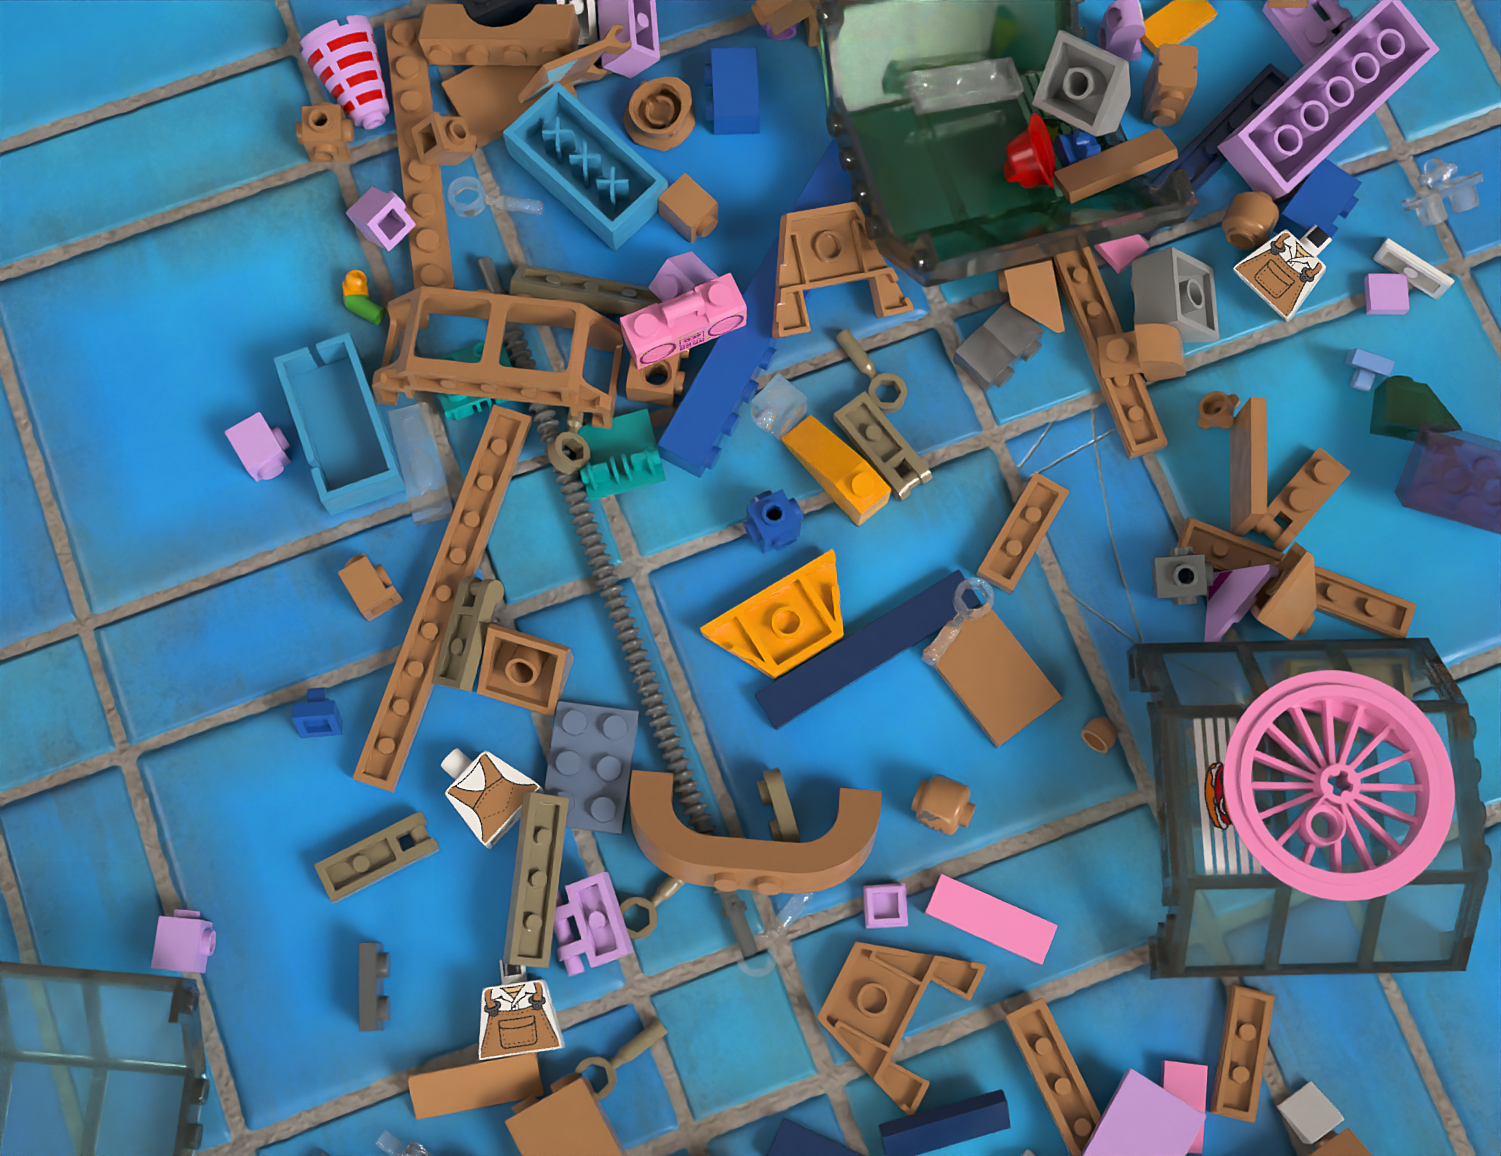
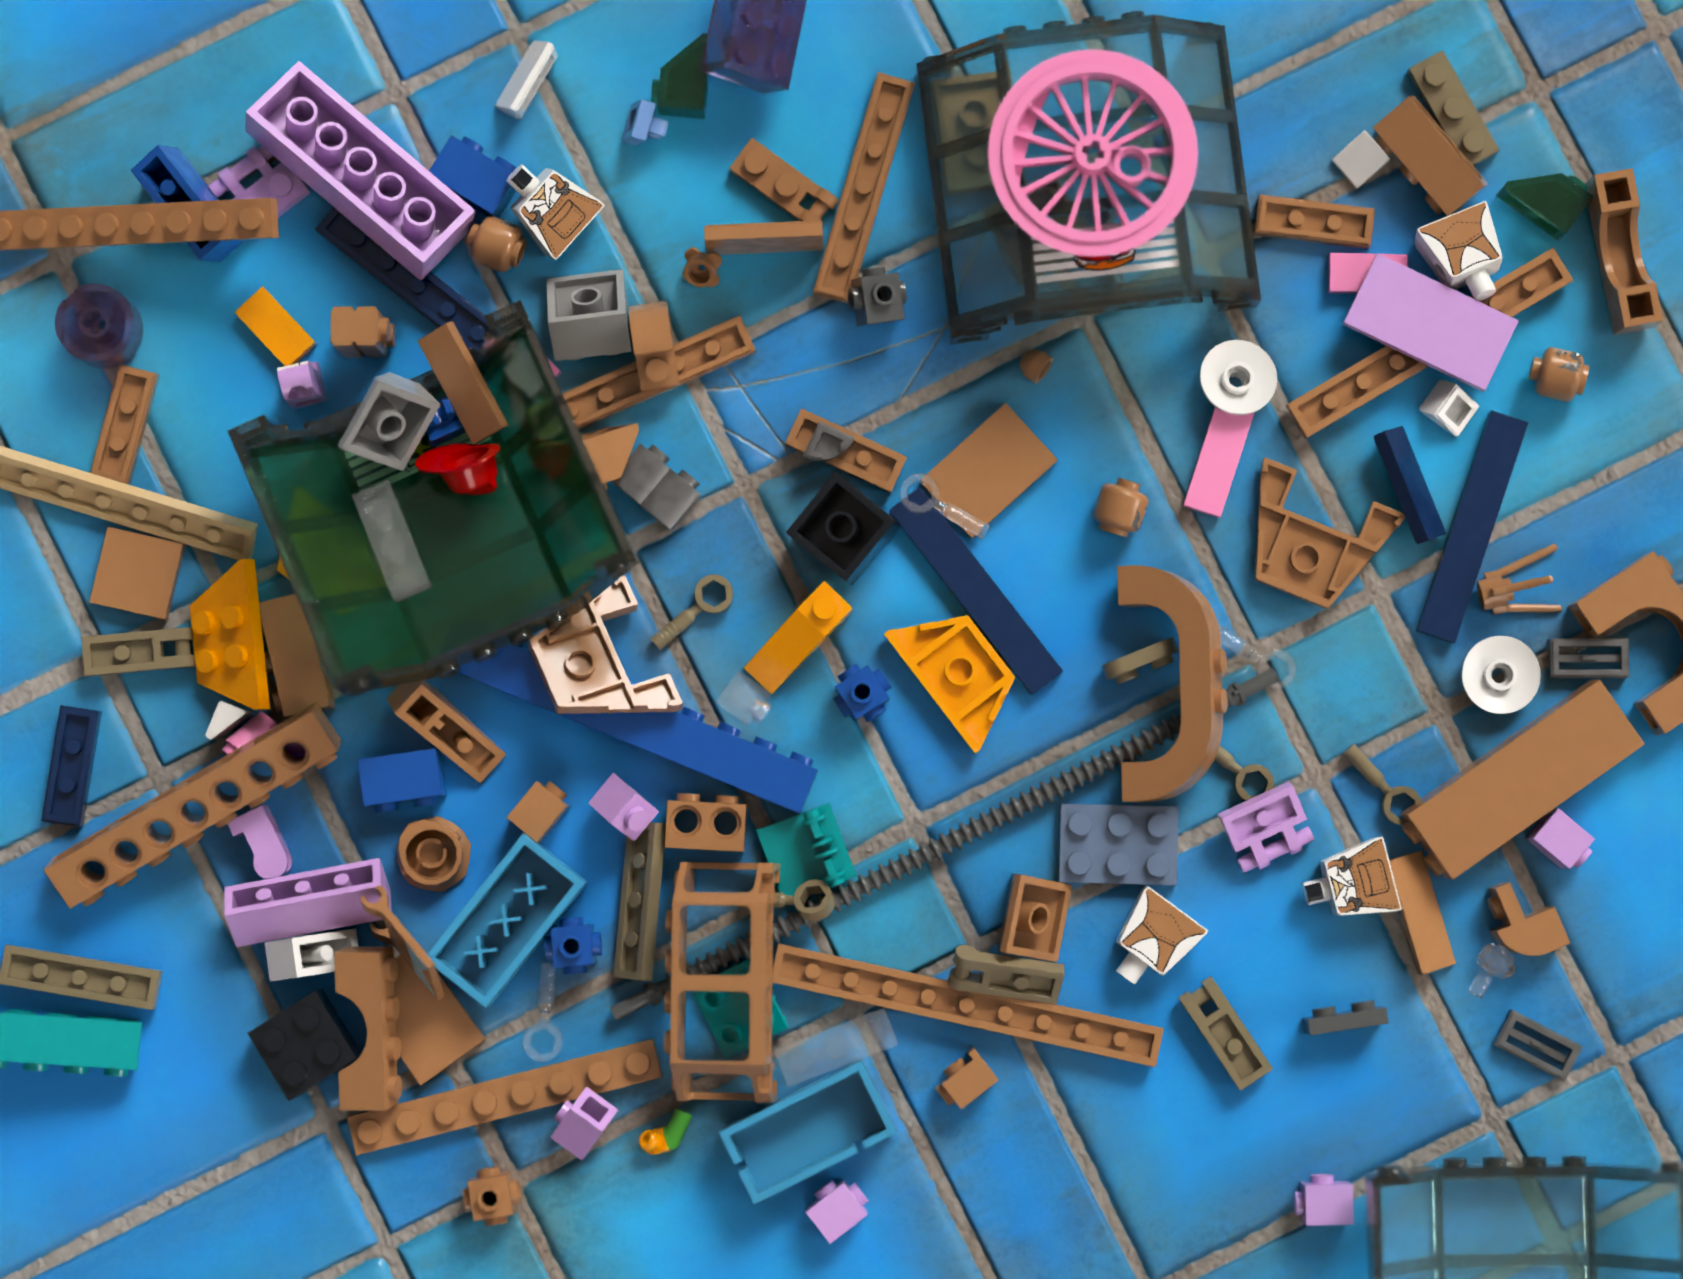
camera: 90 degrees left, 10 degrees up
blue tile [292,687,343,738] -> none
lavender cone [298,15,390,130] -> none
medium nougat brick [411,112,476,166] -> none
dark tan plate [502,792,569,968] -> none
bright pink piece [620,273,747,370] -> none
dark tan plate [833,391,933,502] -> none
lavender tile [862,883,908,929] -> none
lavender tile [1204,564,1279,648] -> none
medium nougat slope [1249,542,1317,641] -> none
lavender tile [1364,273,1410,315] -> none
clear hips [1402,157,1485,227] -> none
none -> medium nougat slope [387,670,506,783]
none -> blue brick [545,917,602,975]
none -> black brick [786,472,901,585]
none -> flat silver tile [803,421,855,462]
none -> white dish [1199,340,1277,415]

